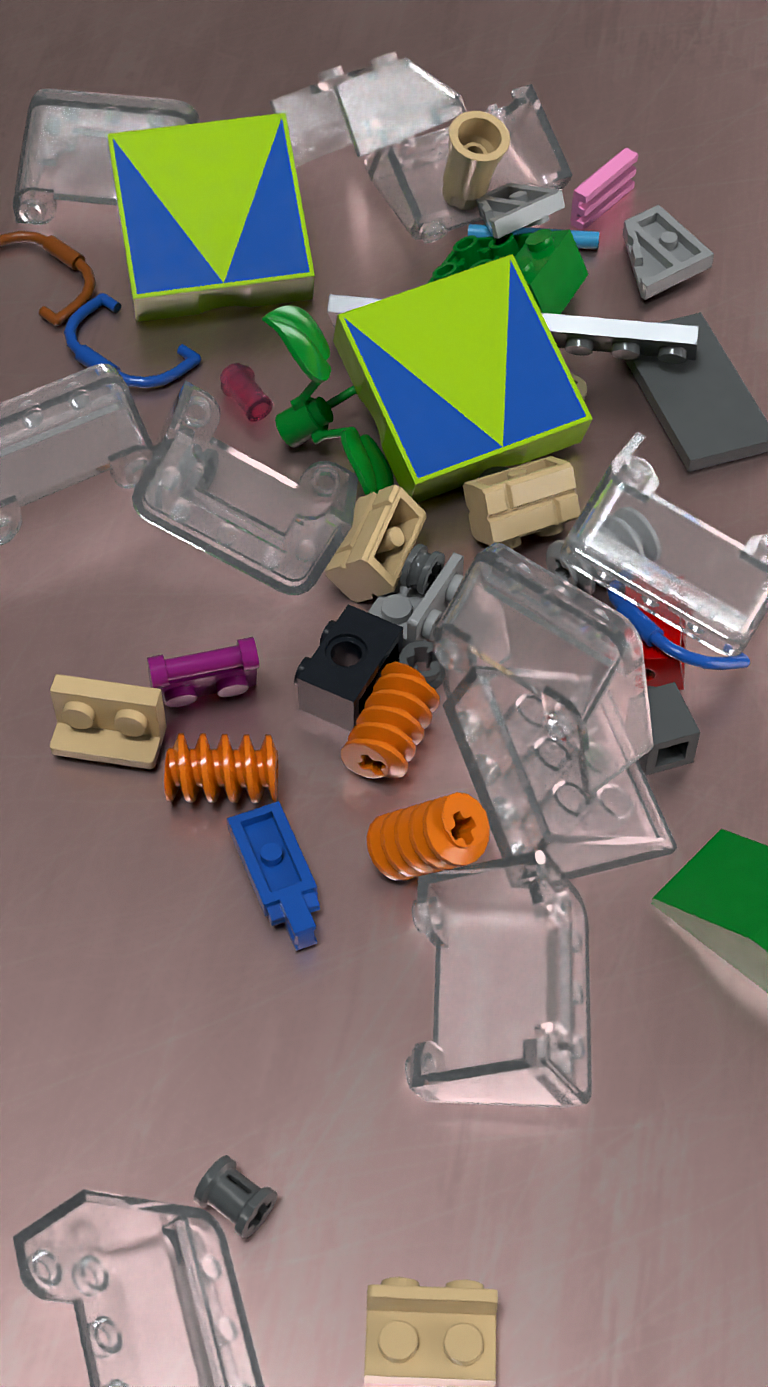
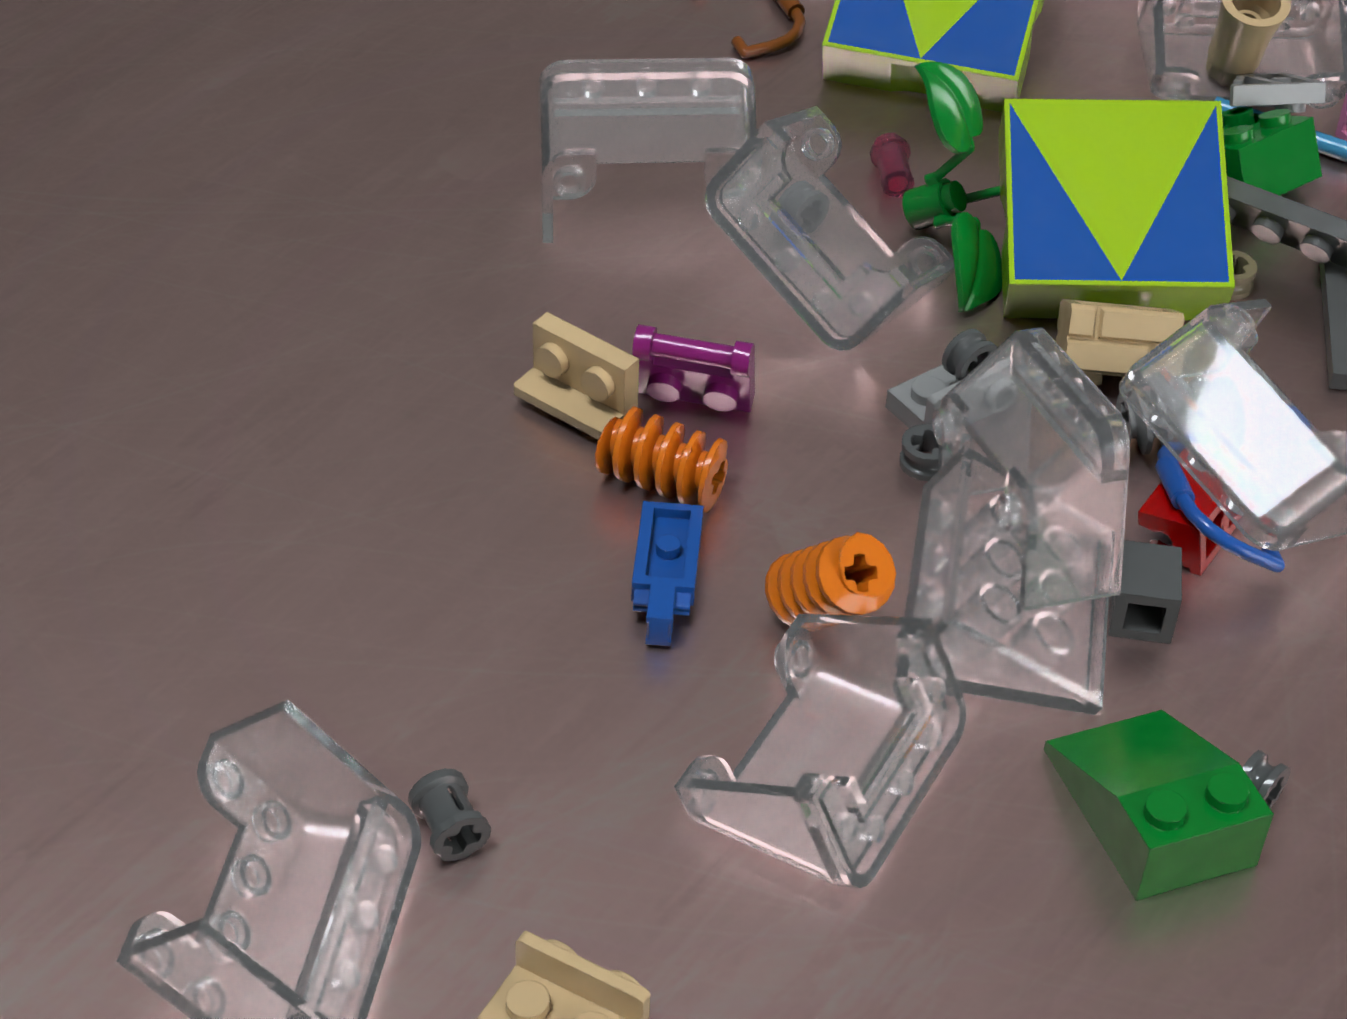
camera: 25 degrees right, 10 degrees down
blue piece [64,293,202,389] -> none
black brick [294,604,403,731] -> none
tan brick [324,484,426,603] -> none
orange piece [341,661,440,779] -> none

